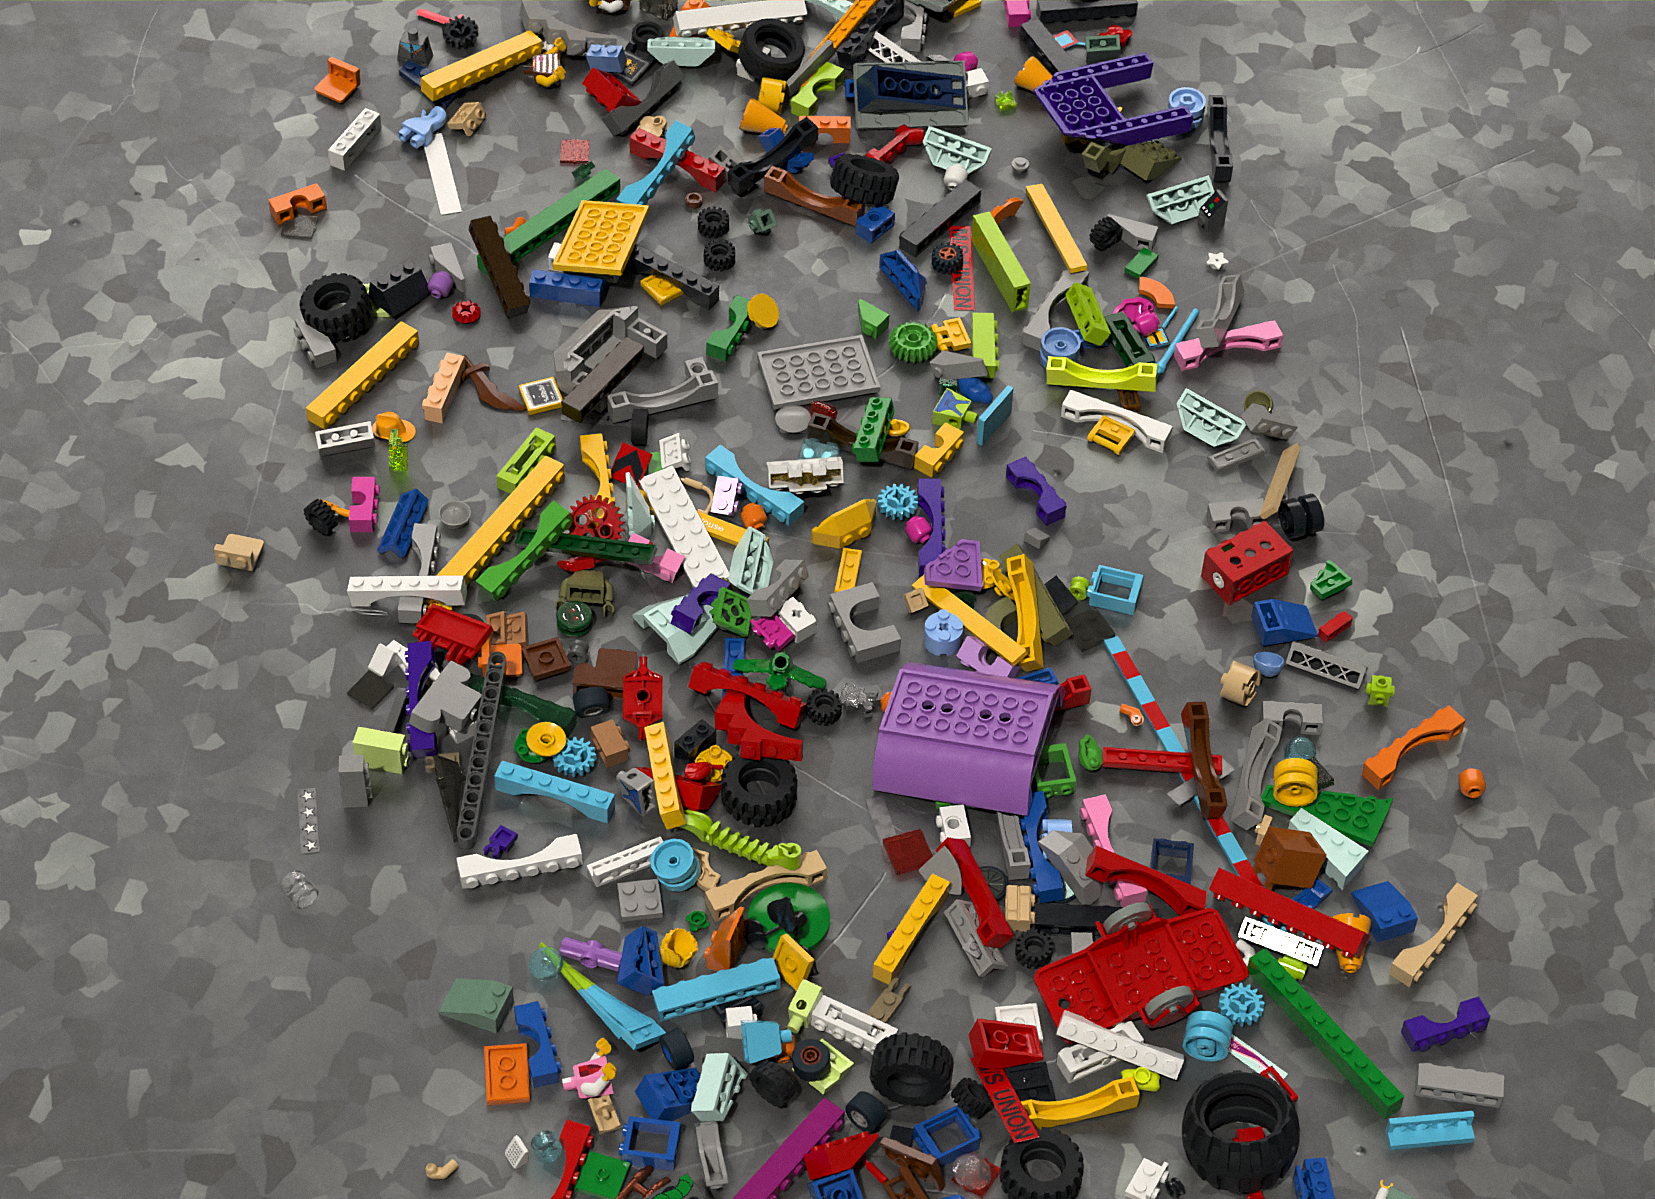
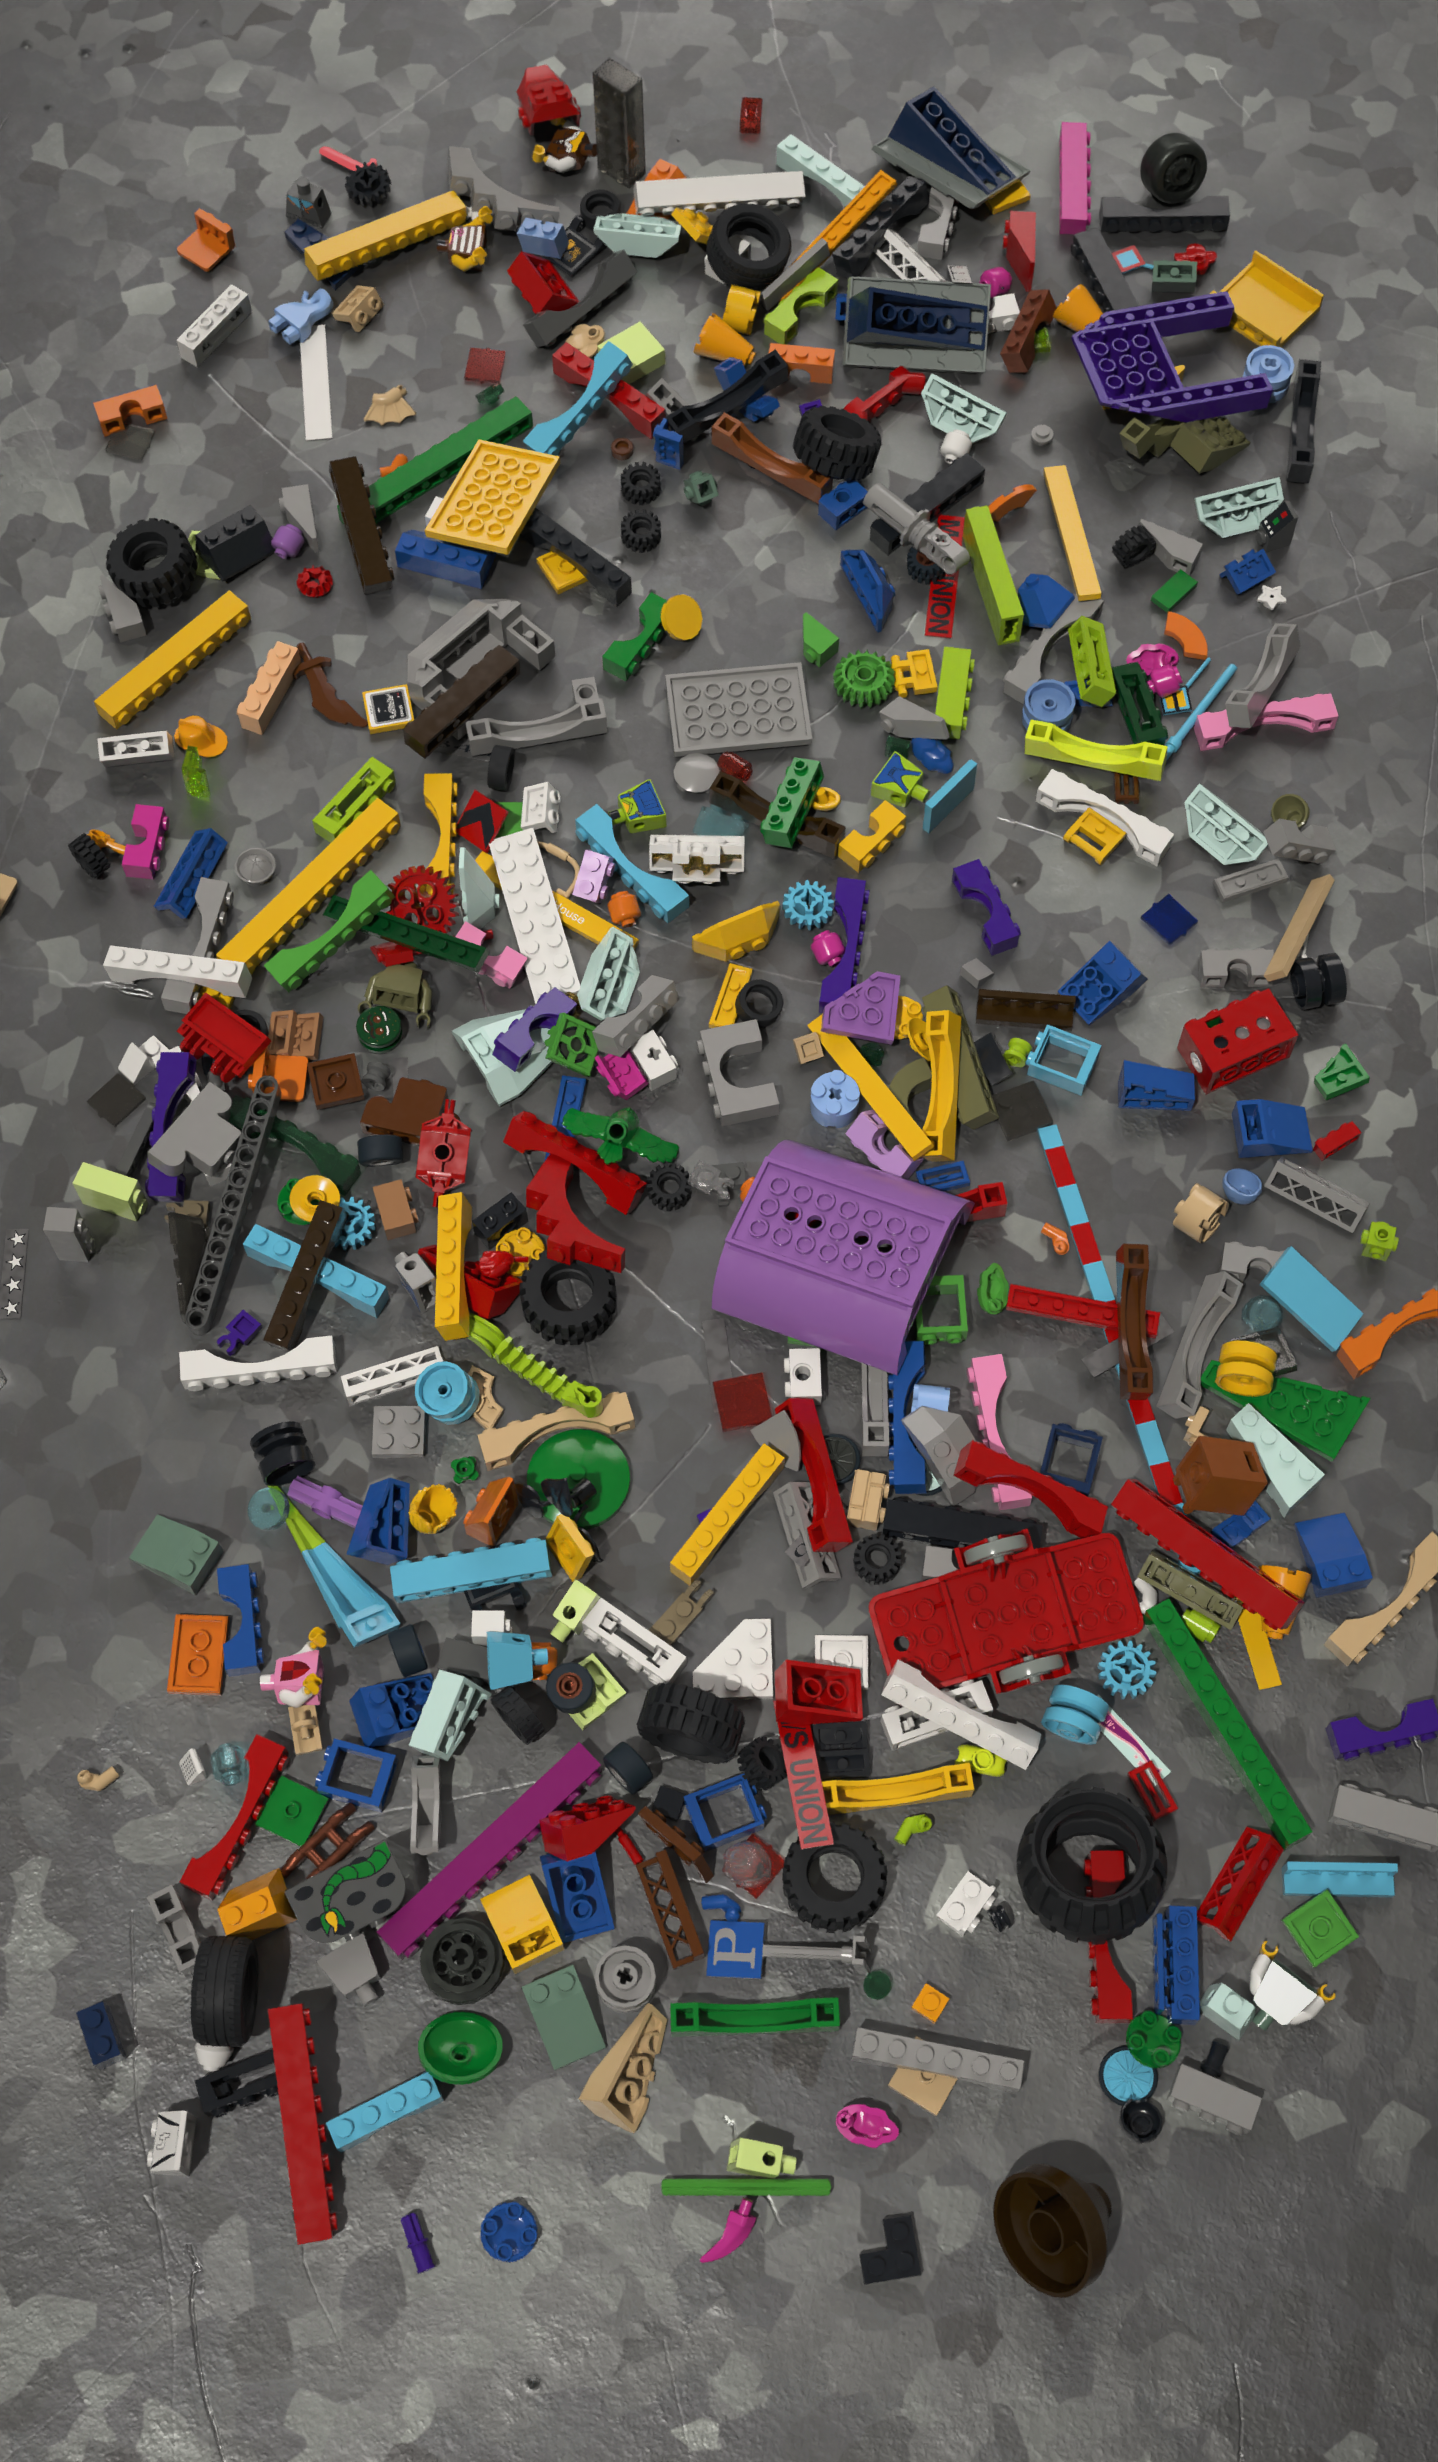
camera: 10 degrees right, 15 degrees up
none -> black wheel [250,1421,316,1486]
none -> dark brown arch [263,1200,349,1352]
none -> tan arm [364,385,416,426]
none -> yellowish green brick [597,322,665,384]
none -> torso [608,779,667,833]
none -> blue bracket [653,418,684,470]
none -> white plate [693,1619,773,1700]
none -> black tyre [735,979,783,1028]
none -> light grey piece [863,483,970,574]
none -> lime arm [894,1815,932,1846]
none -> dark brown fence [975,989,1076,1031]
none -> copper arch [1000,289,1057,373]
none -> red slope [1002,211,1036,292]
none -> blue slope [1018,574,1075,629]
none -> blue slope [1058,941,1148,1025]
none -> blue wedge [1118,1060,1195,1111]
none -> clear blue piece [1141,894,1198,945]
none -> red fence [1197,1827,1284,1942]
none -> yellow panel [1210,250,1324,348]
none -> blue bracket [1219,549,1276,595]
none -> yellow sticker [1238,1608,1282,1690]
none -> medium azure tile [1259,1246,1364,1352]
none -> bright green tile [1281,1889,1359,1968]

